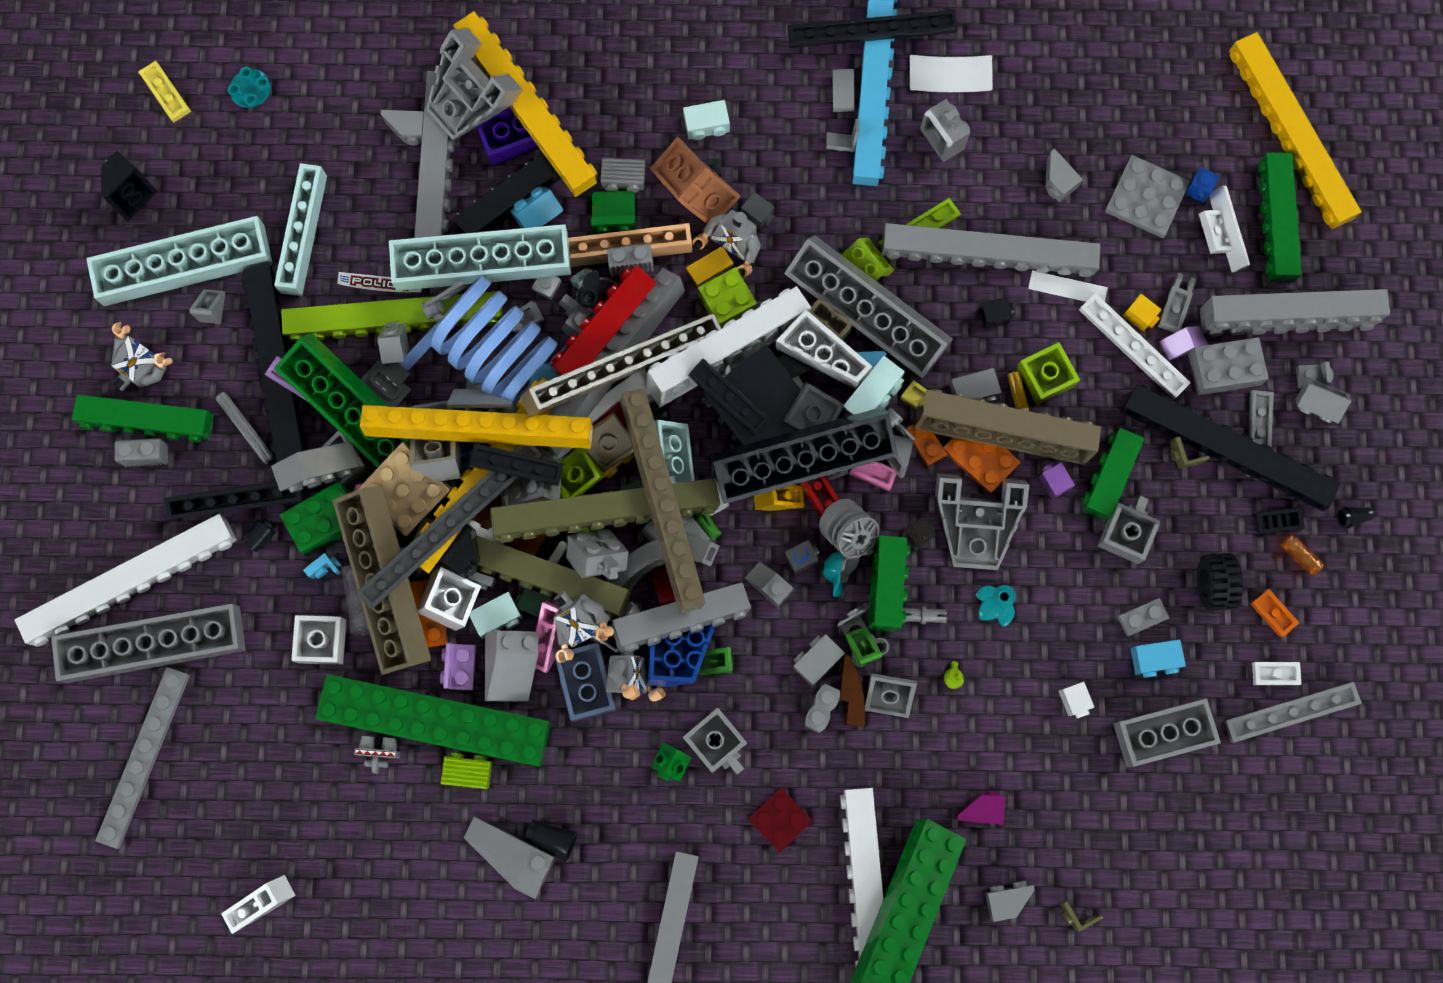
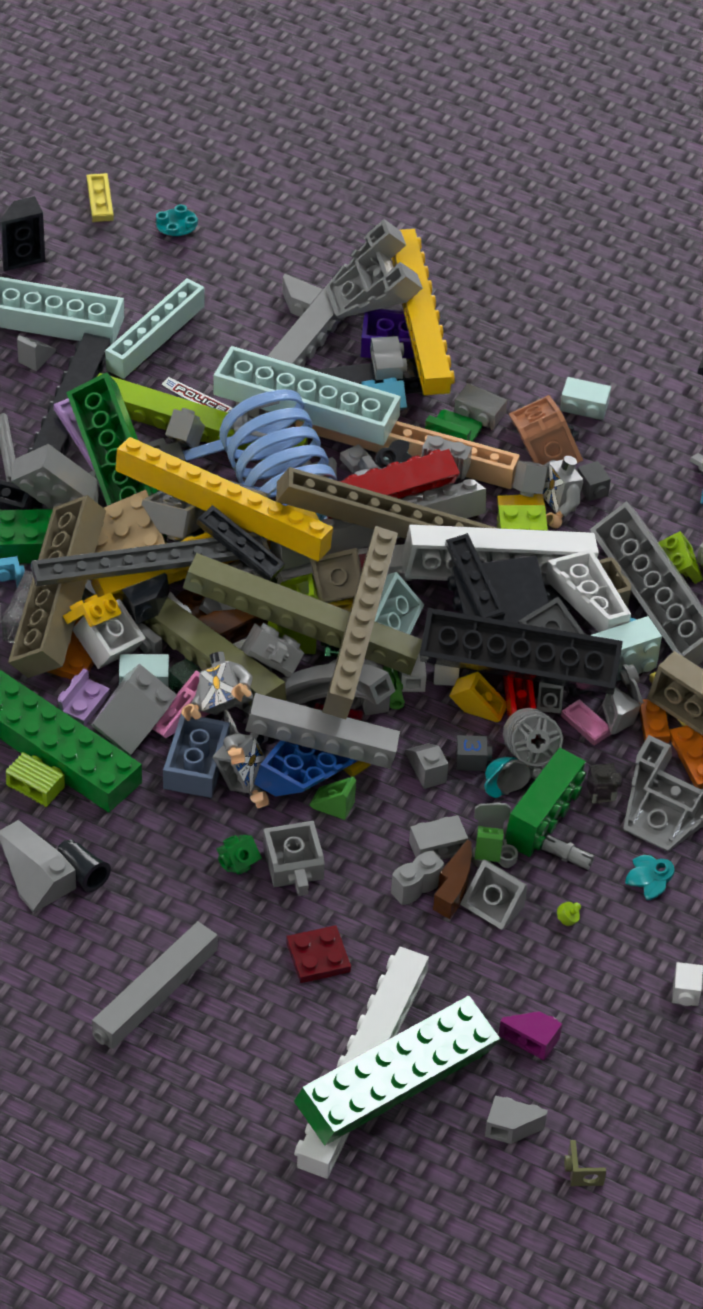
camera: 25 degrees right, 30 degrees down
none -> yellow bracket [63,592,121,627]
none -> light grey brick [370,336,407,380]
none -> light grey brick [513,460,548,497]

